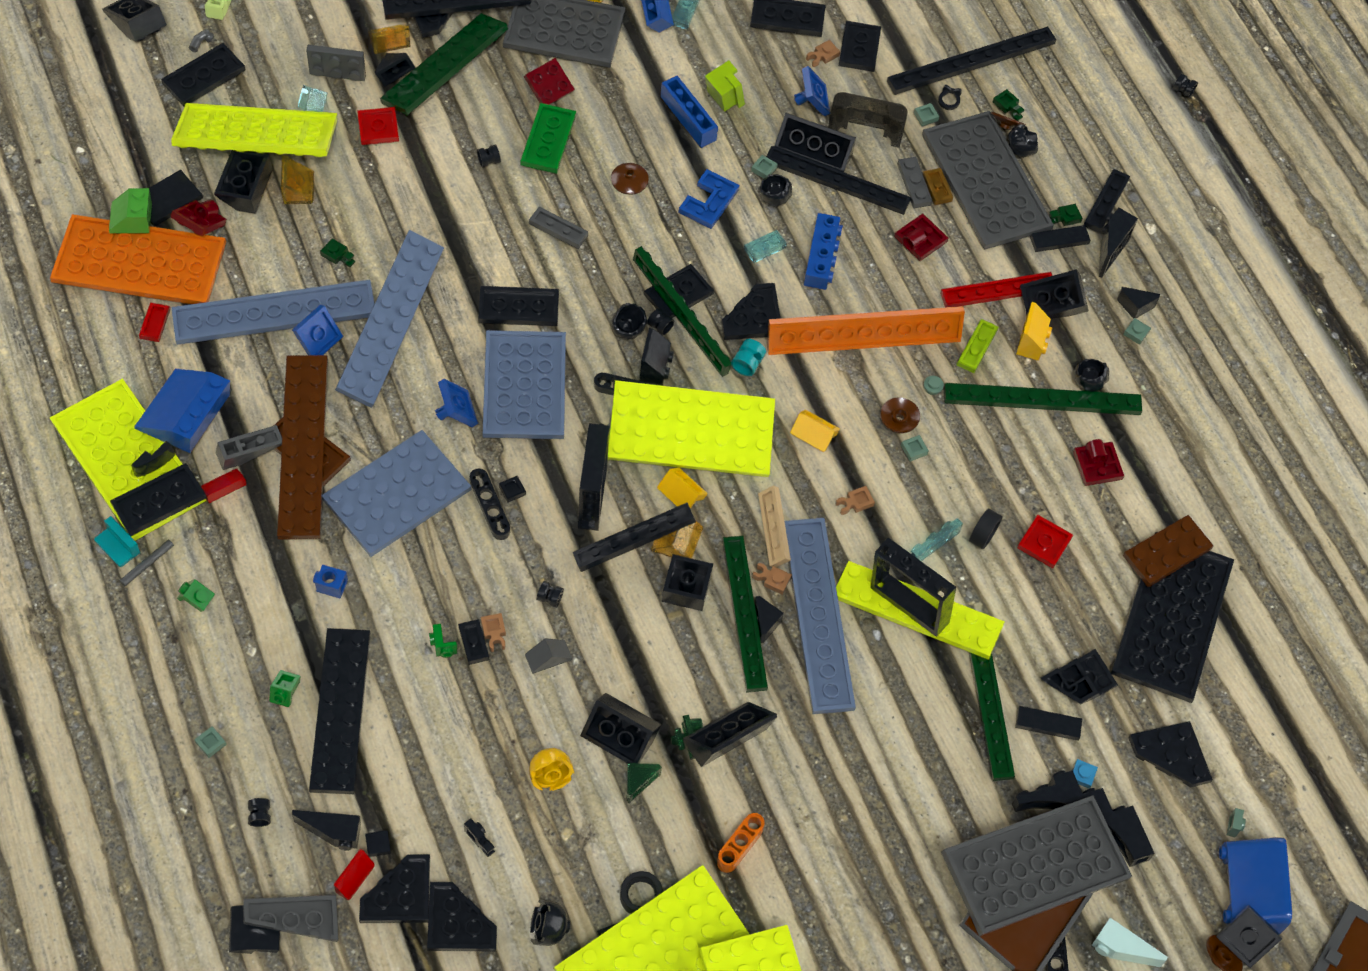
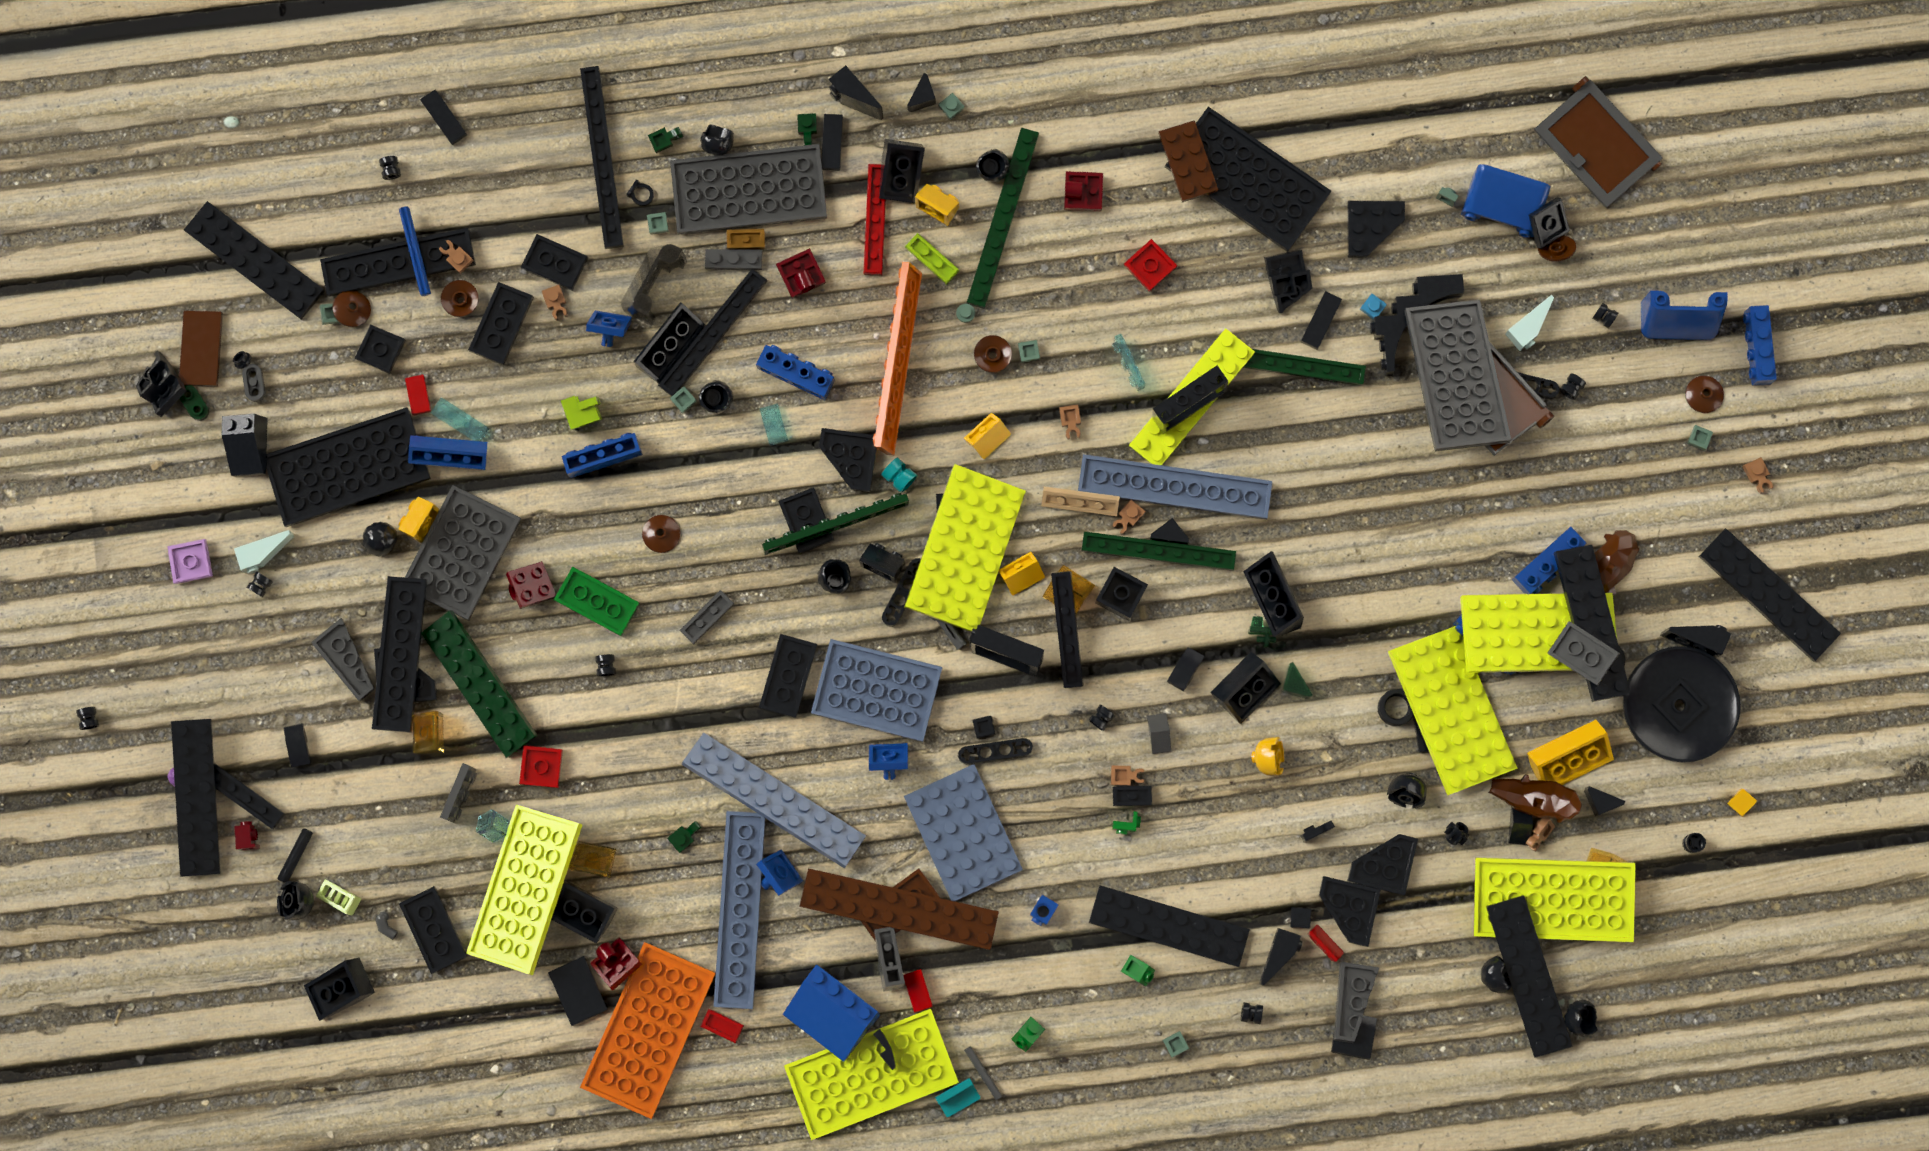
camera: 65 degrees left, 20 degrees up
bright green slope [109,188,152,233] -> none
black plate [110,463,206,536] -> none
black slope [375,53,416,87] -> none
black wheel [647,308,675,336] -> none
blue plate [678,169,740,229] -> none
orange beam [717,813,765,873] -> none
black tyre [969,508,1003,549] -> none
reddish brown dish [991,111,1026,130] -> none
black plate [1084,169,1130,233] -> none
none -> black slope [1167,647,1204,692]

